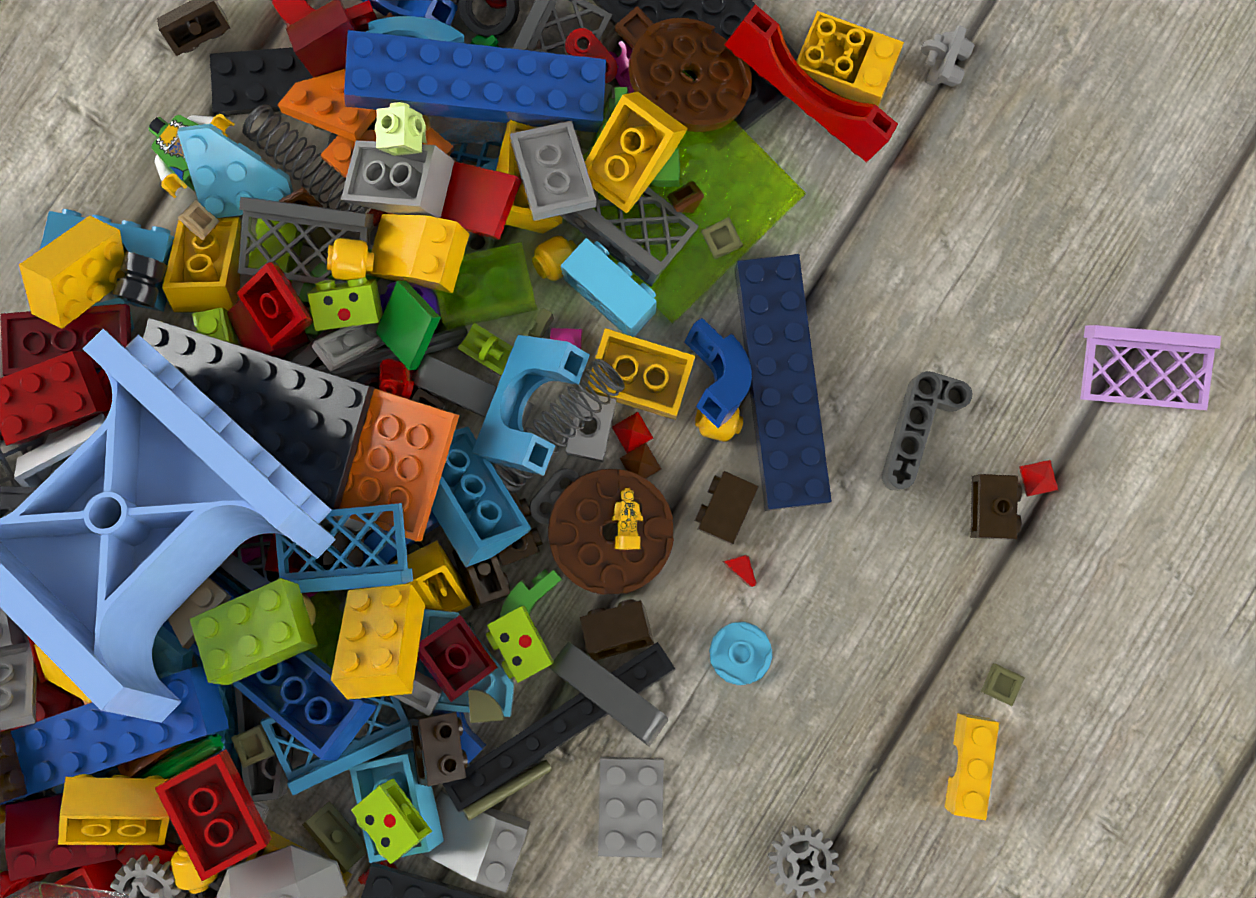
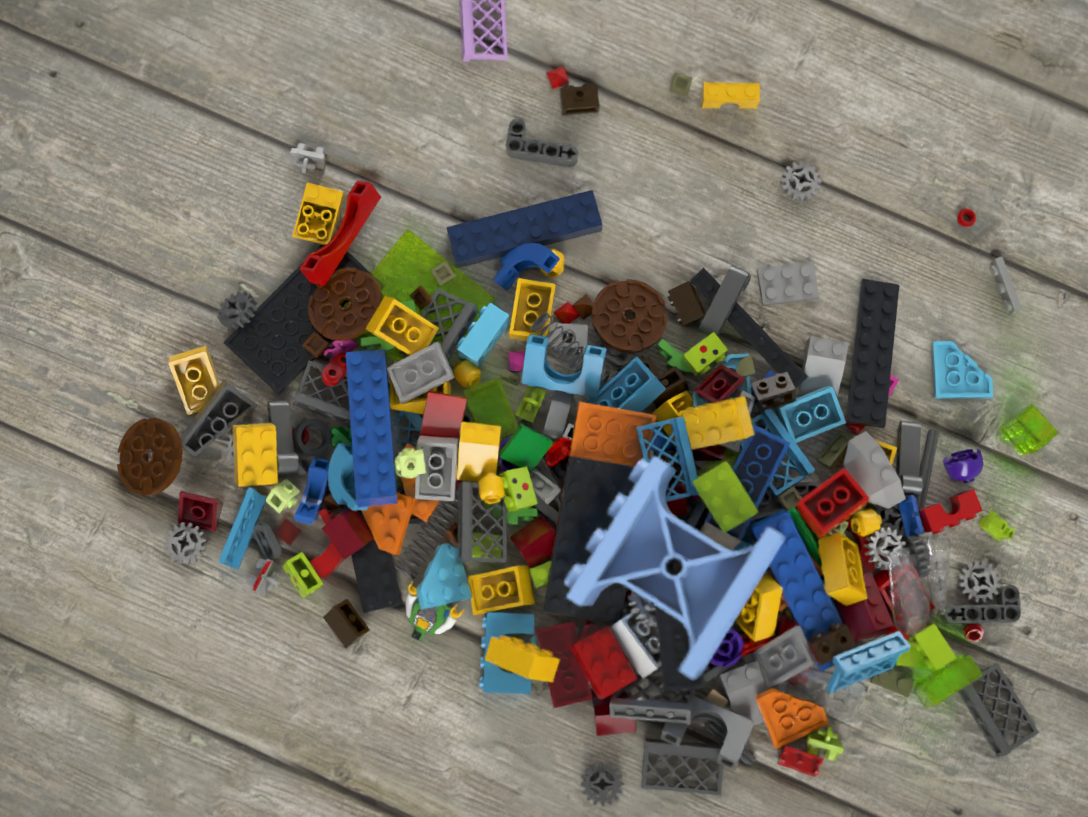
camera: 105 degrees left, 5 degrees down
black wheel [112,252,167,308] -> none
tan slope [178,200,220,240] -> none
red slope [237,262,313,347] -> none
lime brick [351,778,432,864] -> none
olive bar [463,760,552,821] -> none
yellow piece [612,488,643,550] -> none
dark brown brick [694,471,759,545] -> none
medium azure tile [709,622,773,685] -> none
red slope [722,555,757,587] -> none

